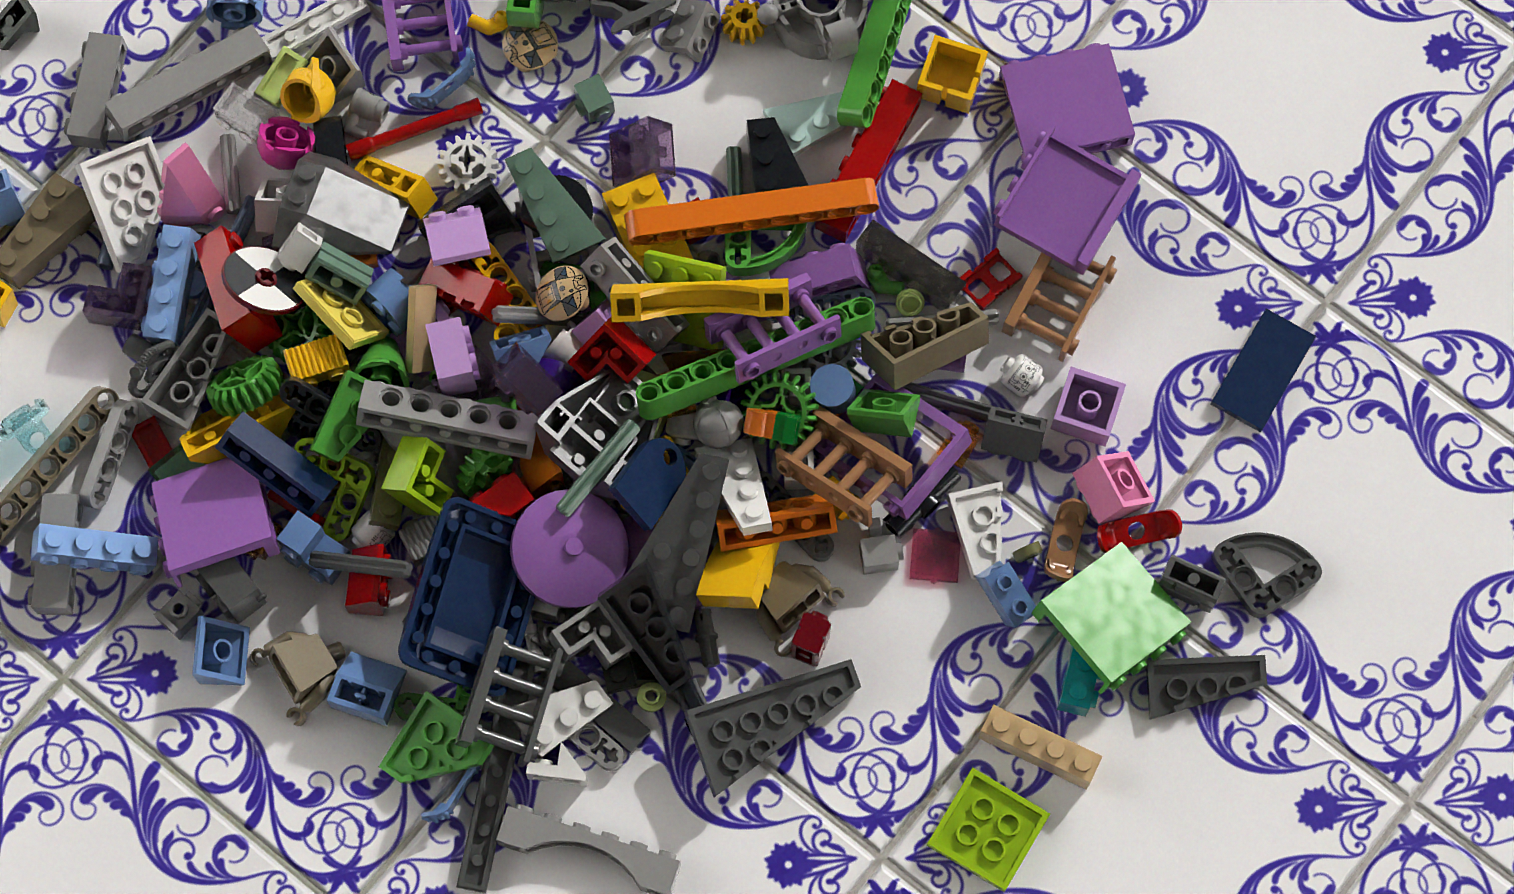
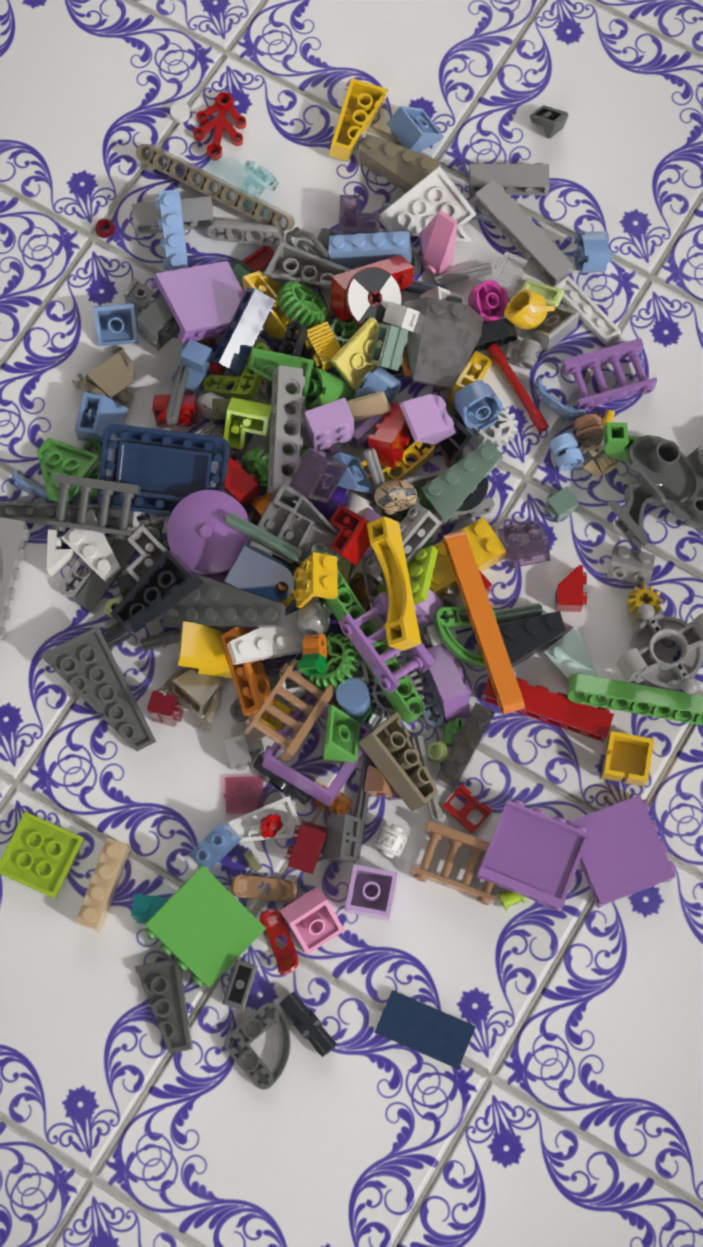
camera: 85 degrees right, 0 degrees up
none -> dark red plate [95,218,115,238]
none -> red plant [260,814,282,839]
none -> black piece [279,991,337,1058]
none -> dark red brick [285,820,327,874]
none -> yellow bracket [294,552,338,608]
none -> nougat brick [364,765,394,797]
none -> medium blue brick [454,380,503,430]
none -> lime bush [497,890,526,911]
none -> light blue wheel [549,433,584,471]
none -> red slope [555,565,587,612]
none -> nougat wheel [573,414,604,441]

